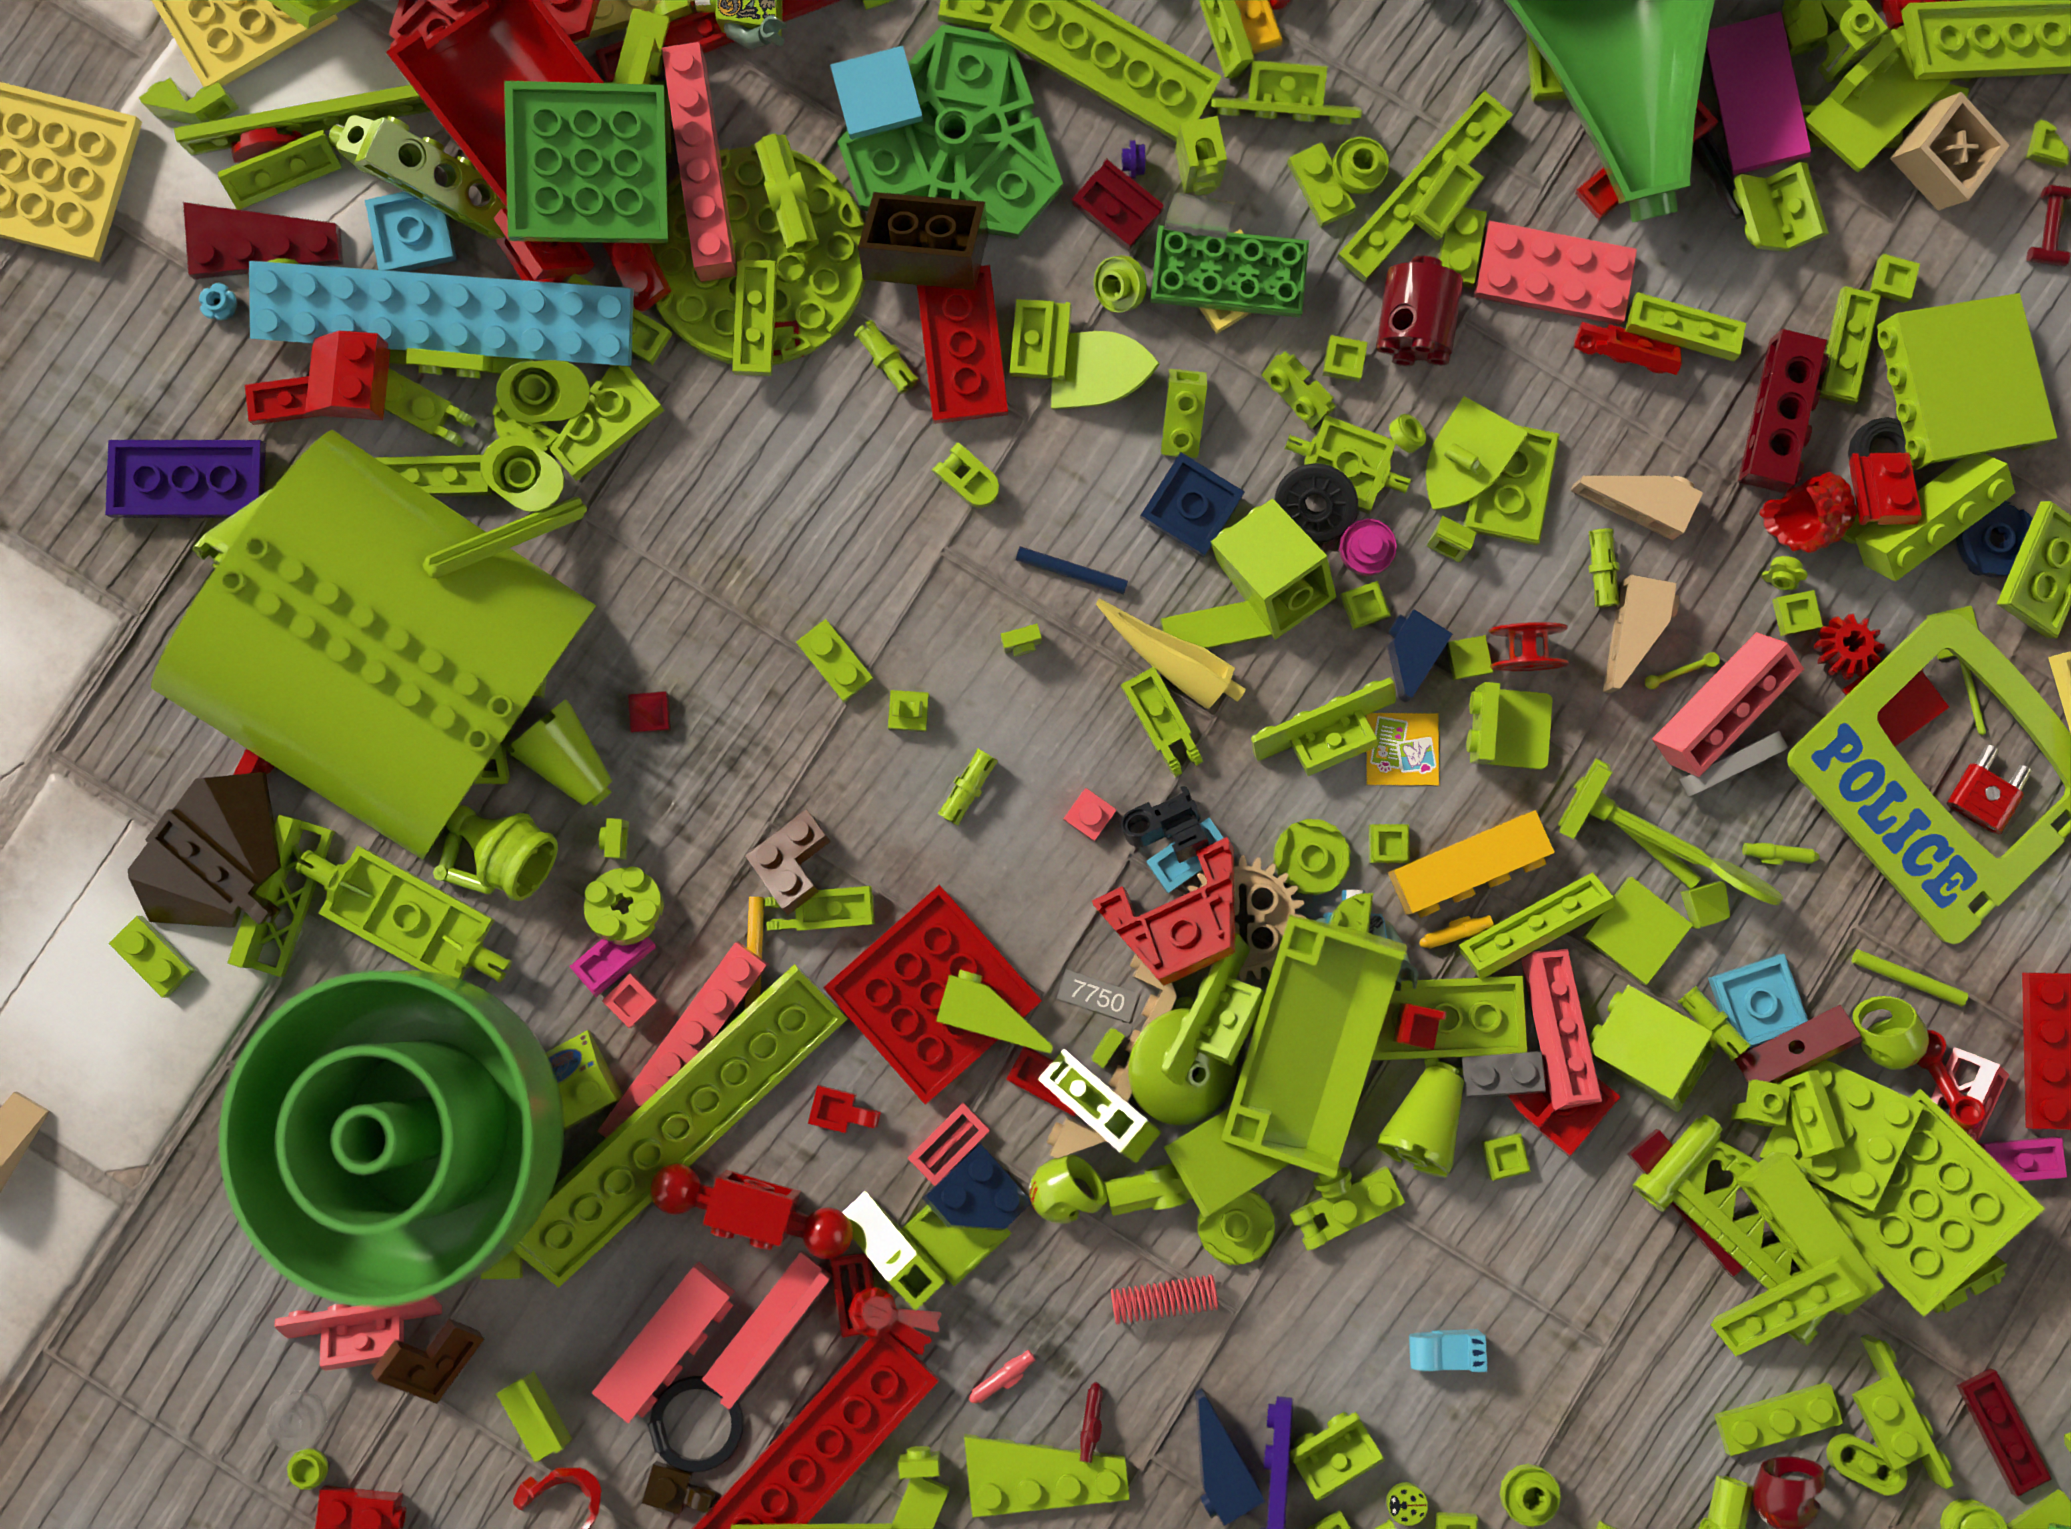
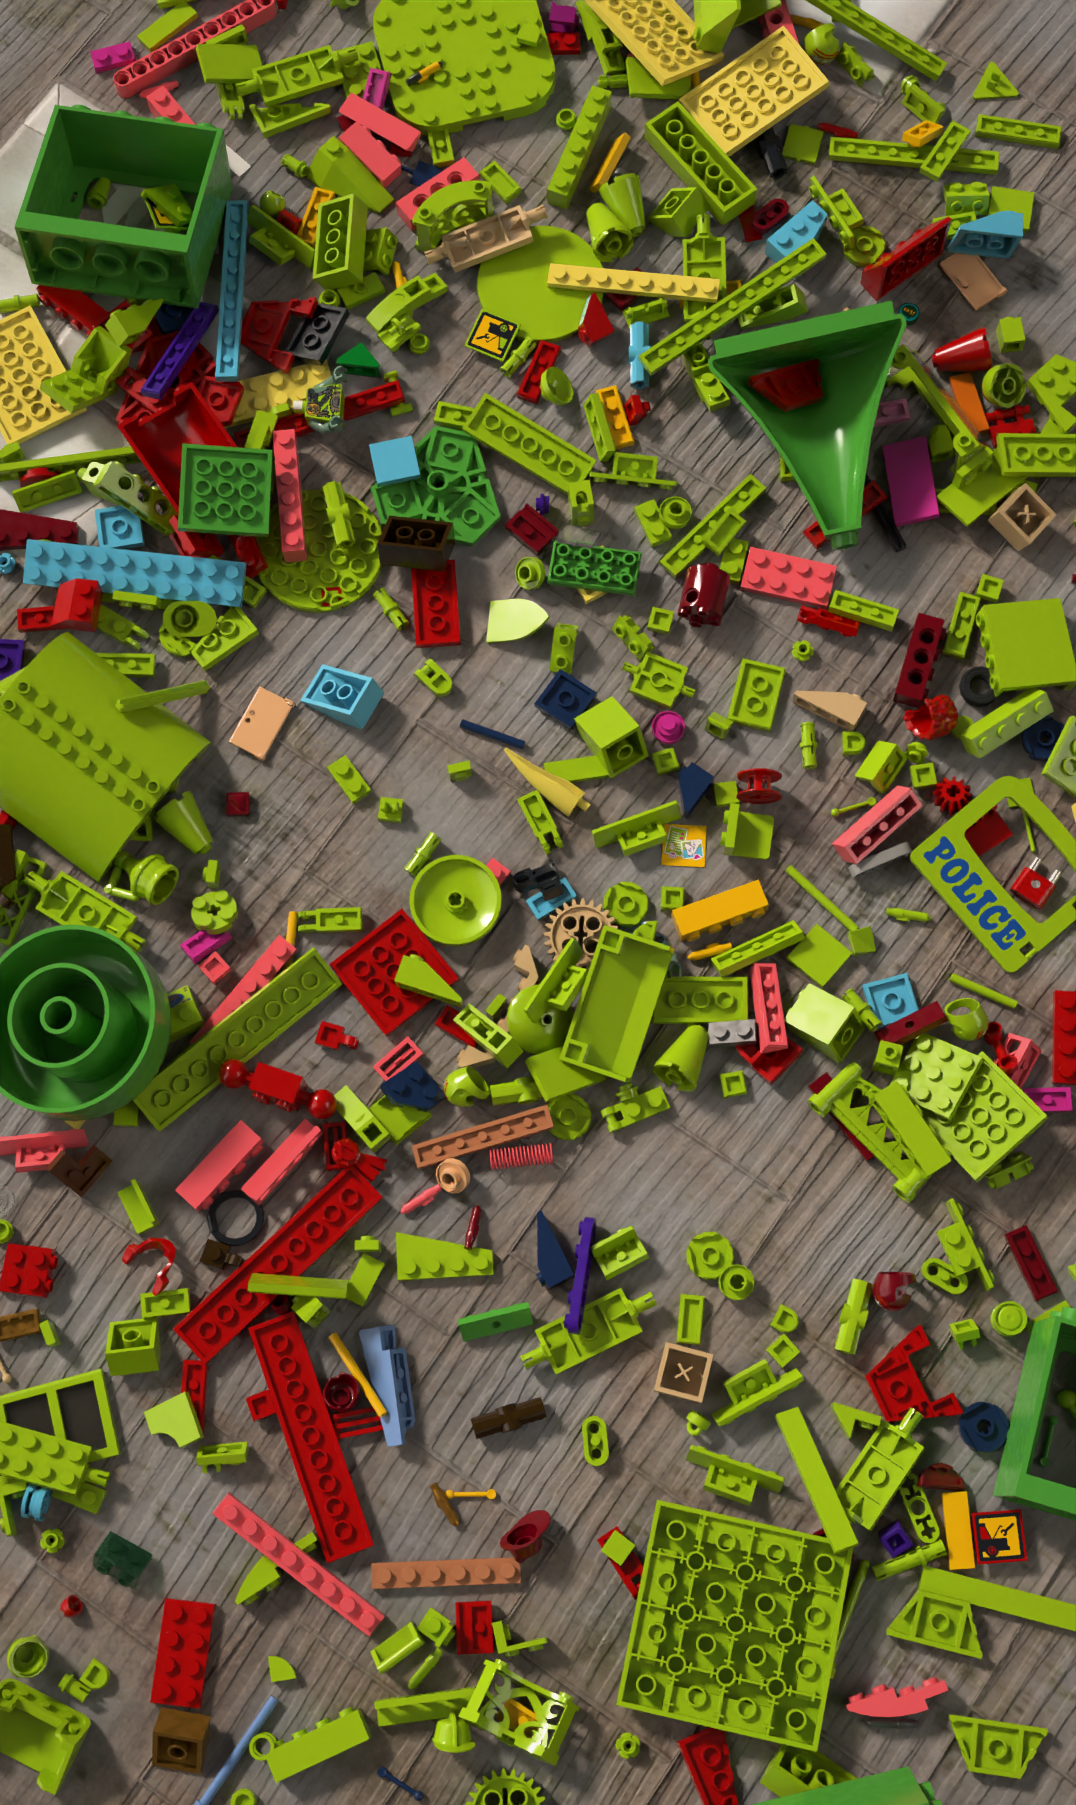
camera: 10 degrees right, 10 degrees down
lime piece [481,436,564,512] -> none
lime plate [732,260,777,376] -> none
plate [745,809,831,915] -> none
lime plate [1009,299,1072,380] -> none
light grey sticker [1056,969,1139,1023] -> none
wing [1092,837,1235,986] -> none
black wheel [1274,463,1358,543] -> none
lime tile [1386,1482,1428,1526] -> none
lime tile [1389,414,1426,453] -> none
red panel [1393,1003,1447,1050] -> none
medium azure leg [1409,1329,1487,1372] -> none
lime shield [1426,396,1529,511] -> none
lime piece [1558,758,1783,906] -> none
tan slope [1603,575,1680,693] -> none
lime plate [1711,1254,1867,1357] -> none
lime plate [1714,1382,1843,1456] -> none
lime bracket [1733,162,1829,252] -> none
lime plate [1779,1070,1845,1159] -> none
red plate [1849,453,1922,525] -> none
none -> light nougat door [229,687,295,761]
none -> medium azure slope [300,664,384,730]
none -> lime dish [409,855,502,946]
none -> nougat plate [412,1105,555,1170]
none -> light nougat plate [436,1158,470,1193]
none -> lime tile [686,1232,734,1280]
none -> lime plate [792,640,814,662]
none -> lime tile [842,731,866,755]
none -> lime panel [855,741,908,794]

